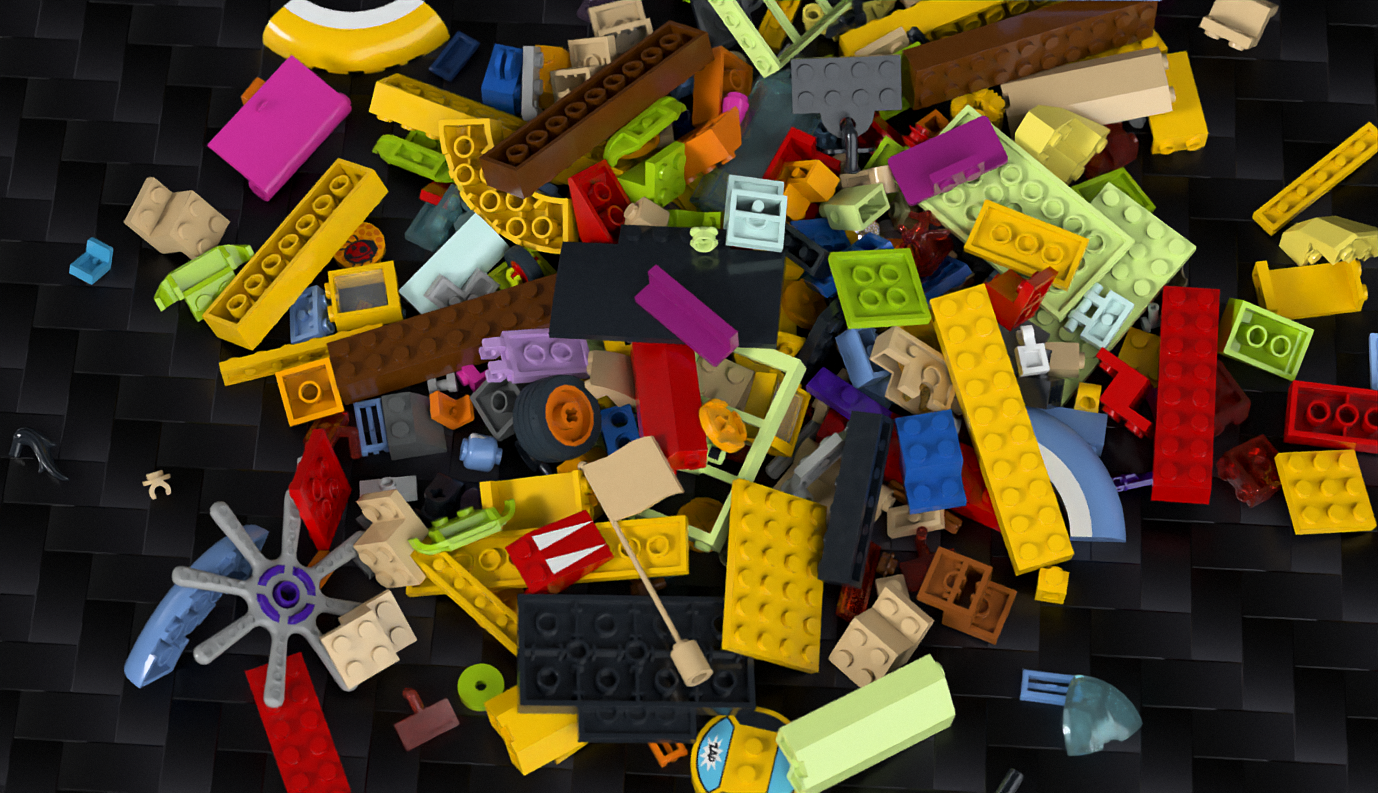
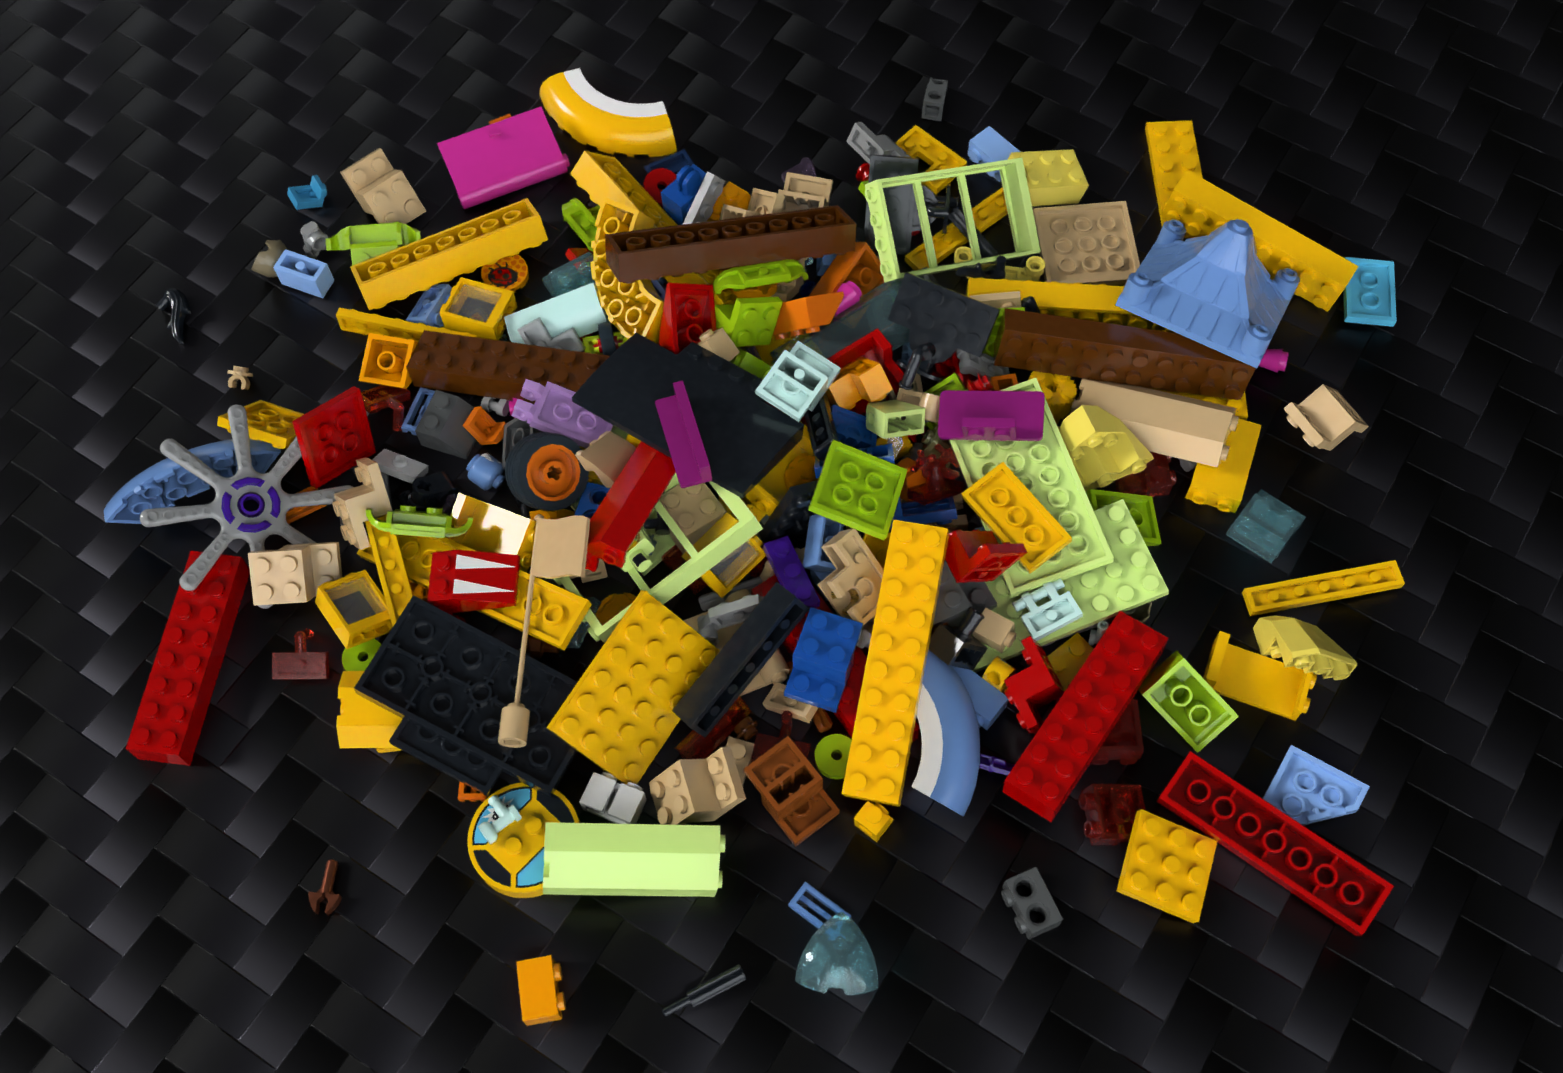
camera: 30 degrees right, 0 degrees up
yellowish green plate [690,227,718,252] -> none
light orange tile [699,398,747,453] -> none
white plate [1014,325,1050,377] -> none
none -> yellow plate [217,400,304,449]
none -> dark tan hair [251,239,287,278]
none -> light blue brick [273,249,334,298]
none -> light grey plate [300,221,329,259]
none -> window [315,569,393,650]
none -> light aqua piece [478,795,522,845]
none -> white piece [579,772,647,824]
none -> red piece [643,168,677,207]
none -> lime piece [815,734,852,779]
none -> light grey plate [956,349,1010,380]
none -> dark grey brick [1001,867,1063,940]
none -> clear light blue bracket [1226,489,1306,564]

